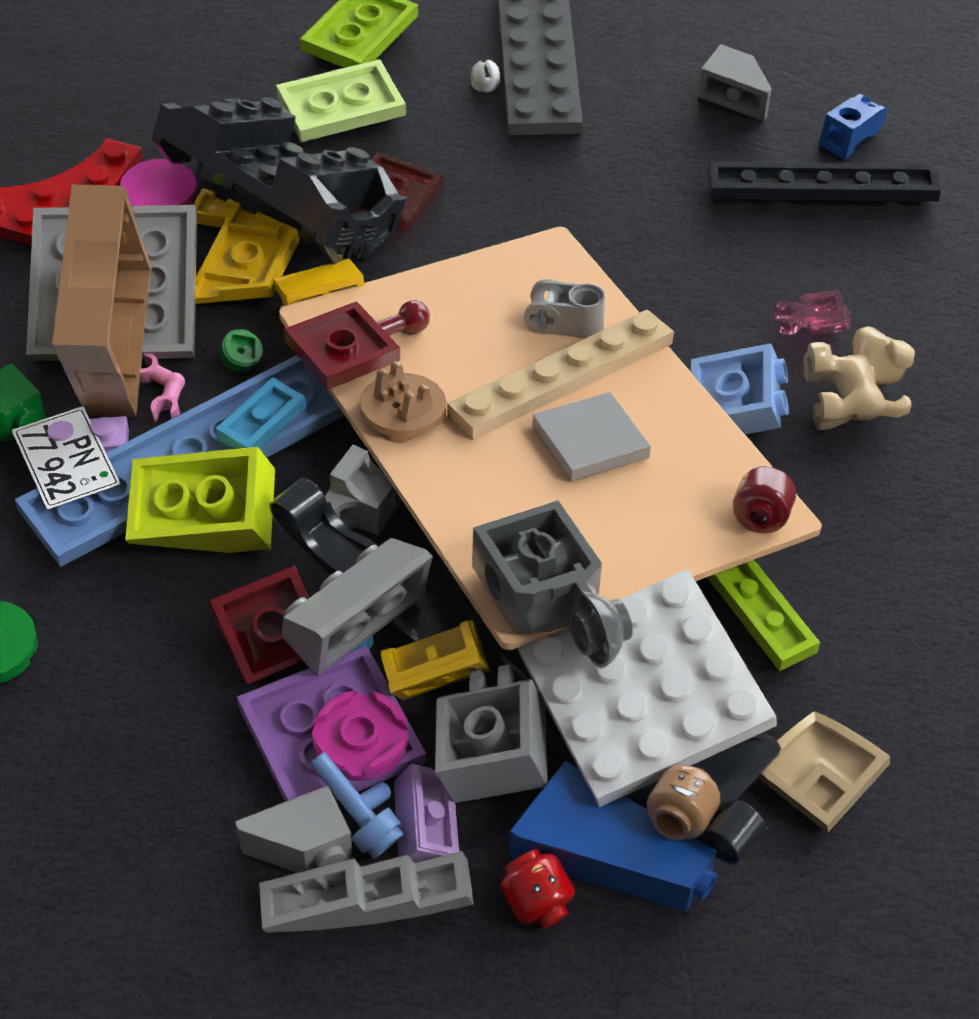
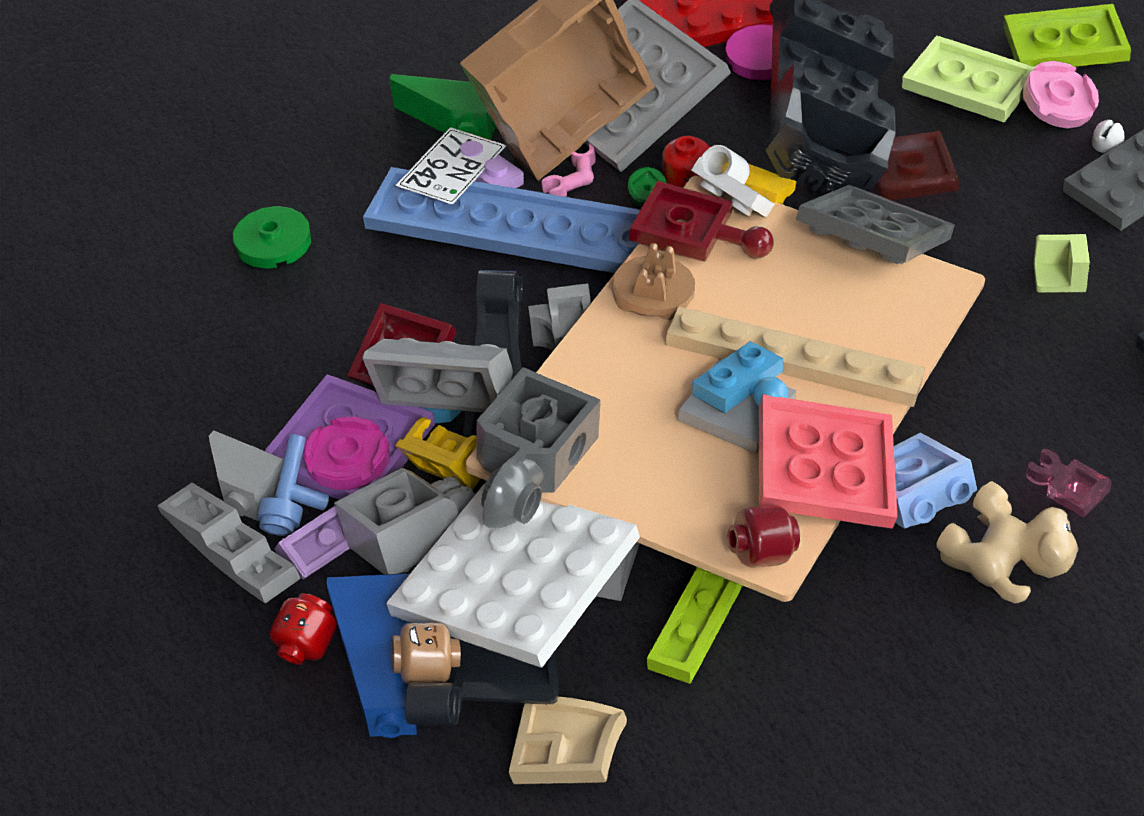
camera: 60 degrees right, 5 degrees down
neon yellow slope [125,447,275,553] -> none
yellow wing [193,188,300,304] -> none
dark azure plate [216,377,306,450] -> none
light grey piece [524,279,605,339] -> none
none -> red head [662,136,710,188]
none -> white plate [692,145,775,217]
none -> dark azure plate [692,341,789,413]
none -> coral plate [759,394,897,529]
none -> dark grey plate [796,185,955,264]
none -> bright pink tile [1023,61,1099,128]
none -> yellowish green panel [1033,234,1090,292]

